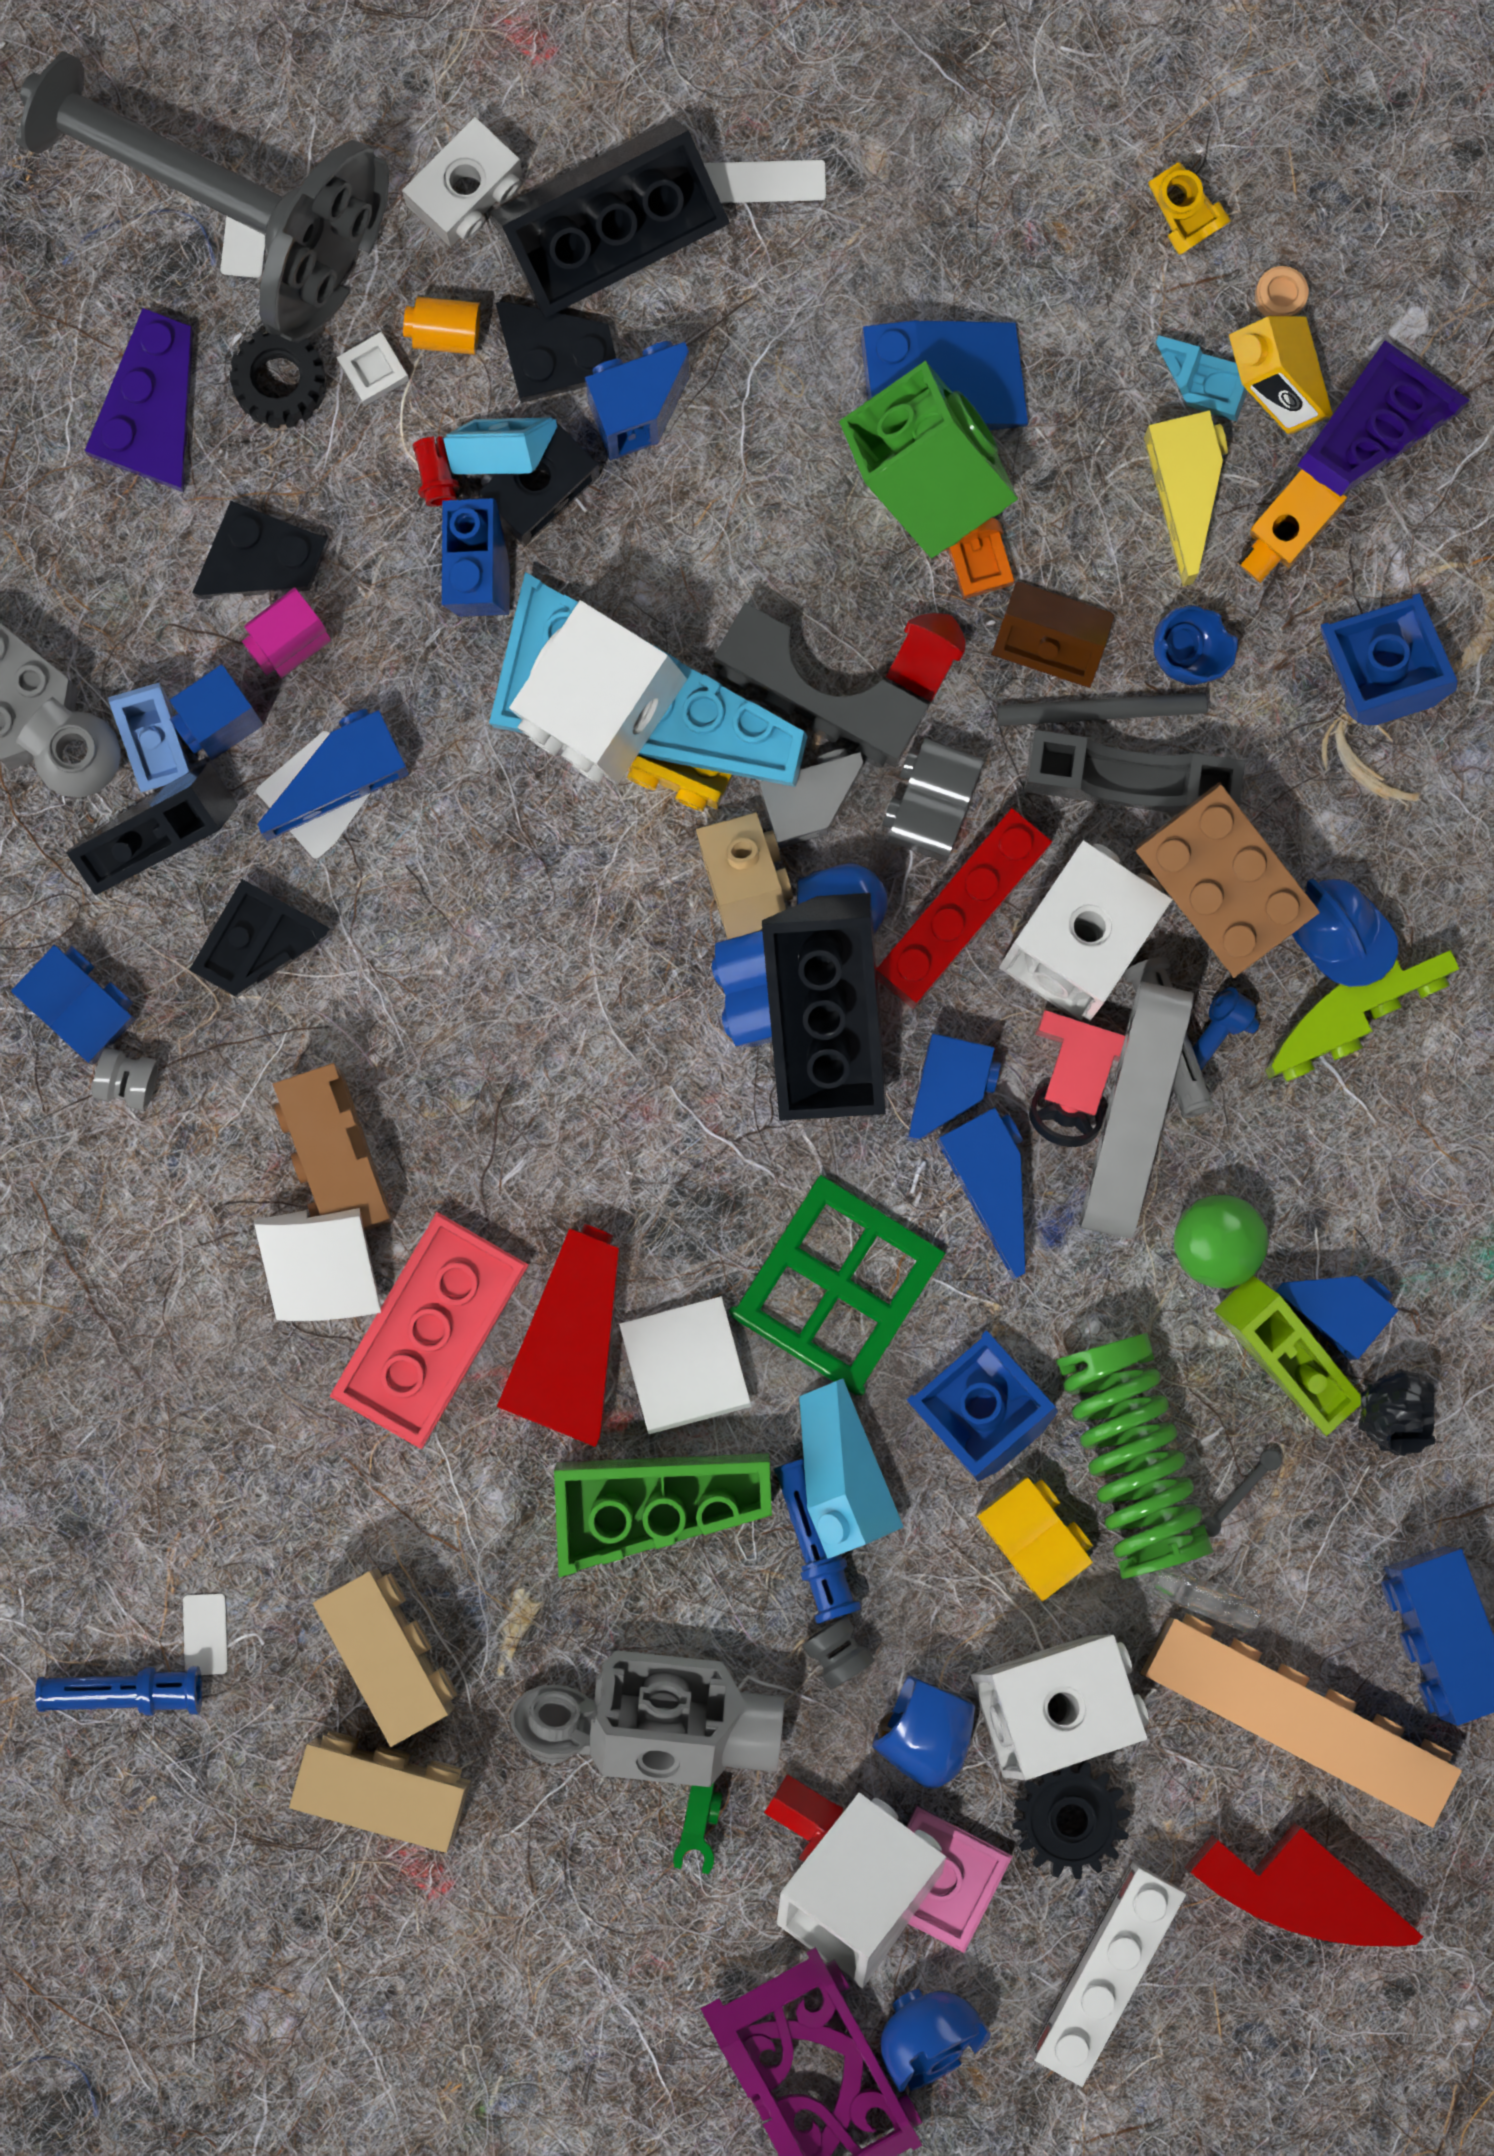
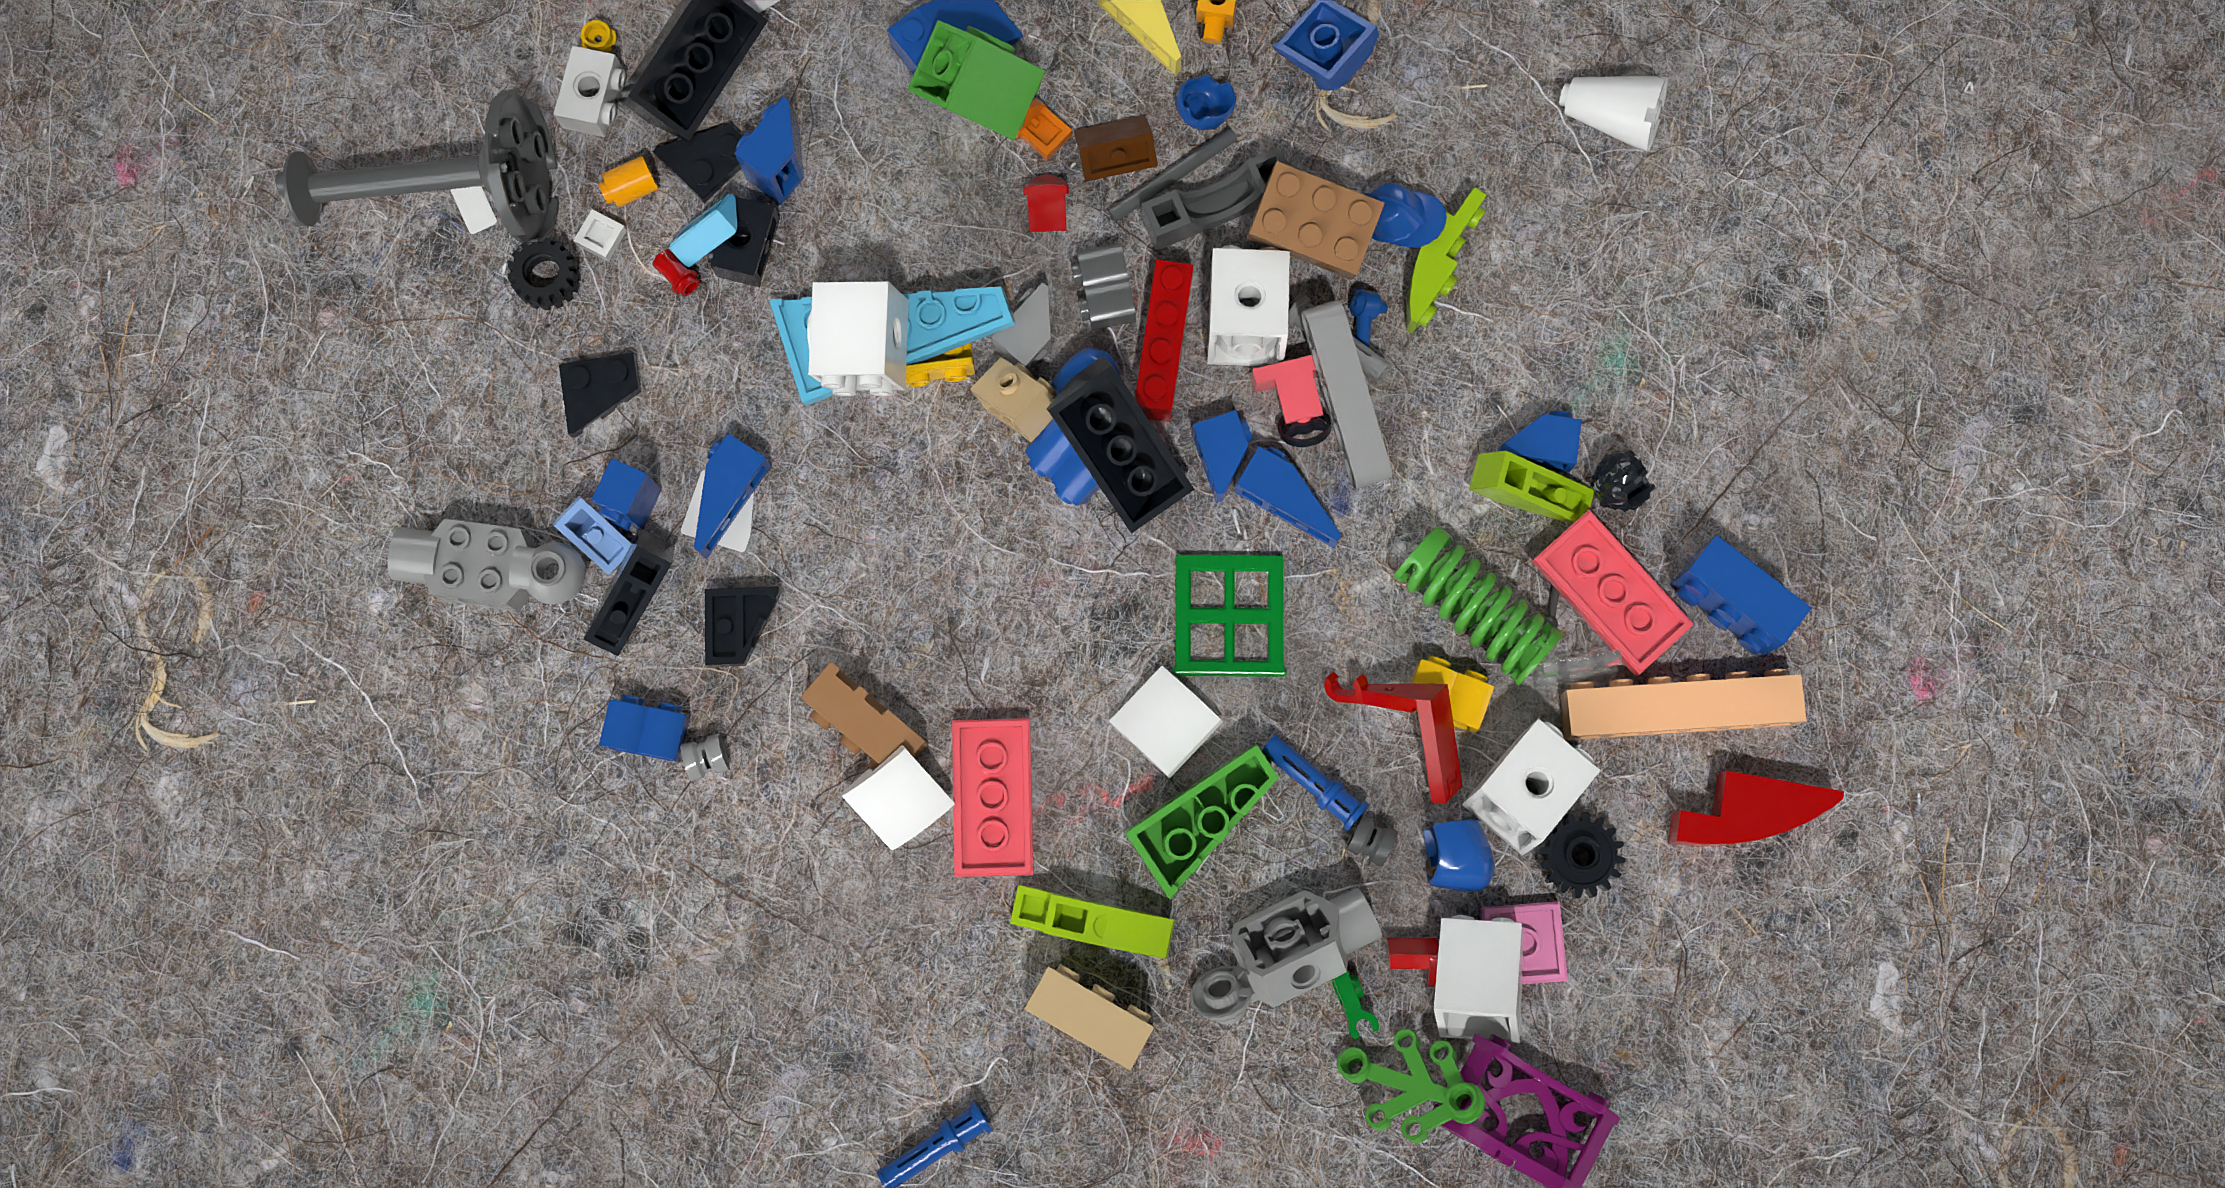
camera: 25 degrees left, 5 degrees down
dark purple wing [84,308,194,493] -> none
white sticker [183,1594,227,1675] -> none
dark pink brick [241,587,331,679] -> none
tan brick [289,1731,471,1853] -> none
blue slope [442,498,510,617] -> none
red slope [497,1224,620,1447] -> none
dark grey arch [714,603,928,768] -> none
medium azure slope [799,1378,904,1559] -> none
blue cylinder [880,1989,991,2092] -> none
blue slope [906,1330,1058,1482] -> none
white brick [1030,1861,1186,2087] -> none
bright green piece [1174,1194,1269,1289] -> none
none -> yellow plate [580,20,617,53]
none -> lime slope [1010,885,1175,959]
none -> red hinge [1324,671,1463,804]
none -> bright green plant [1337,1029,1486,1144]
none -> coral piece [1531,510,1694,676]

